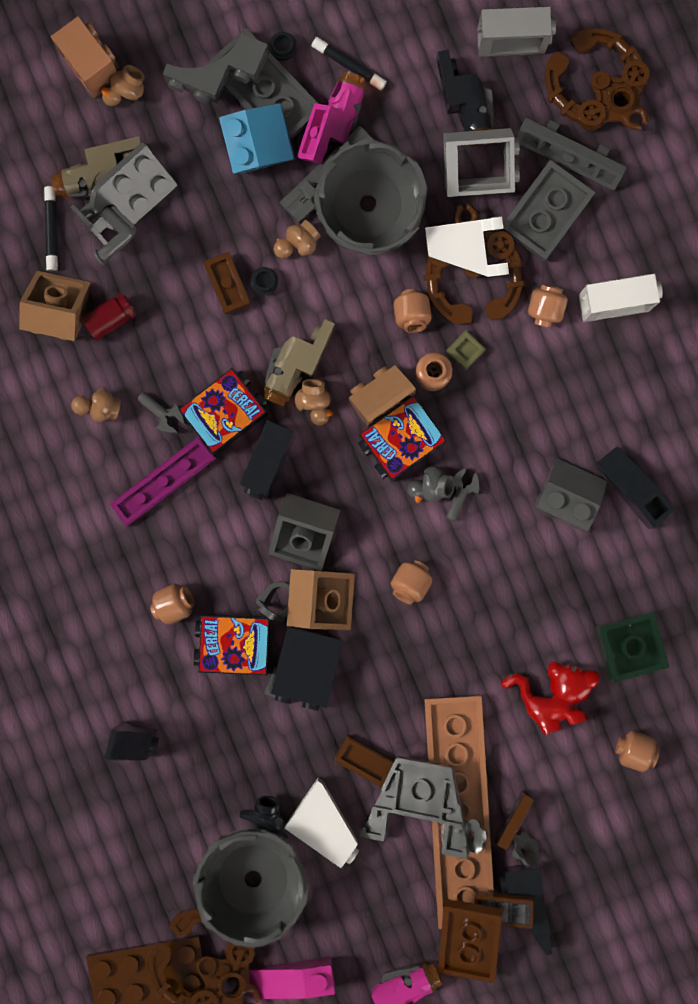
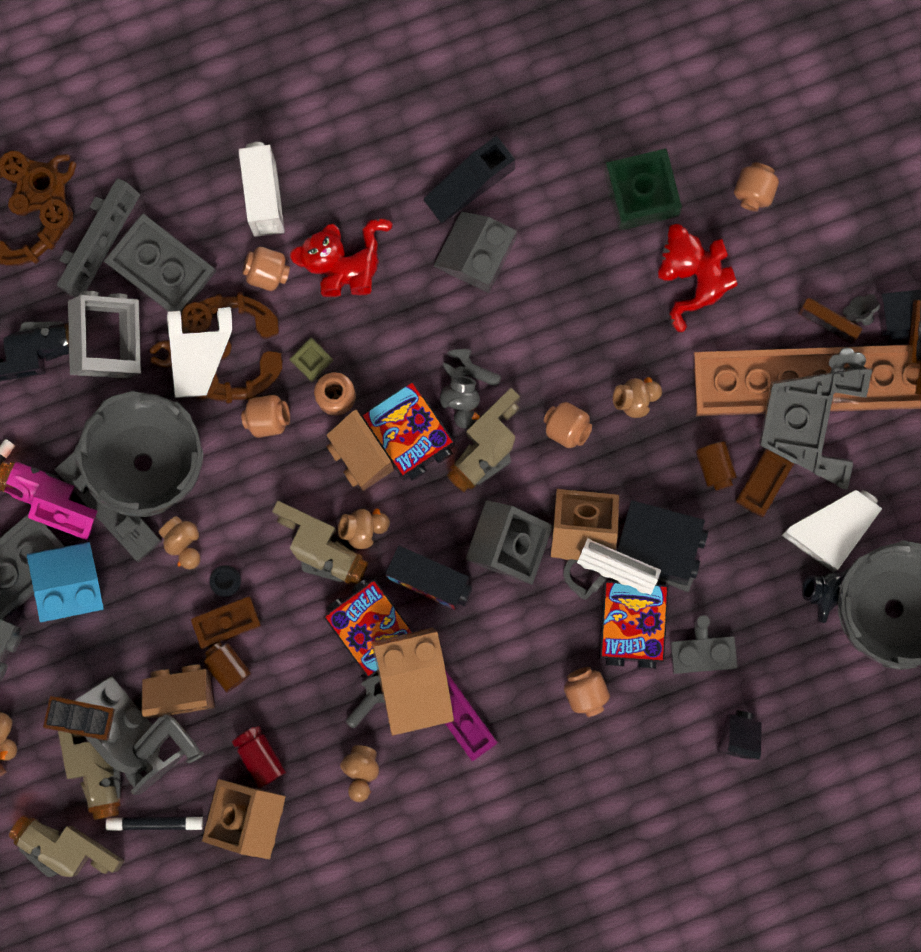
camera: 85 degrees left, 5 degrees down
none -> dark tan plate [8,815,125,877]
none -> tile [43,696,115,741]
none -> medium nougat slope [142,664,215,718]
none -> reddish brown brick [203,642,252,693]
none -> red animal [290,218,393,297]
none -> medium nougat slope [371,628,454,736]
none -> dark tan plate [446,388,520,493]
none -> white piece [577,539,661,595]
none -> medium nougat animal [613,377,662,418]
none -> dark grey plate [670,615,738,674]
none -> reddish brown brick [695,441,737,491]

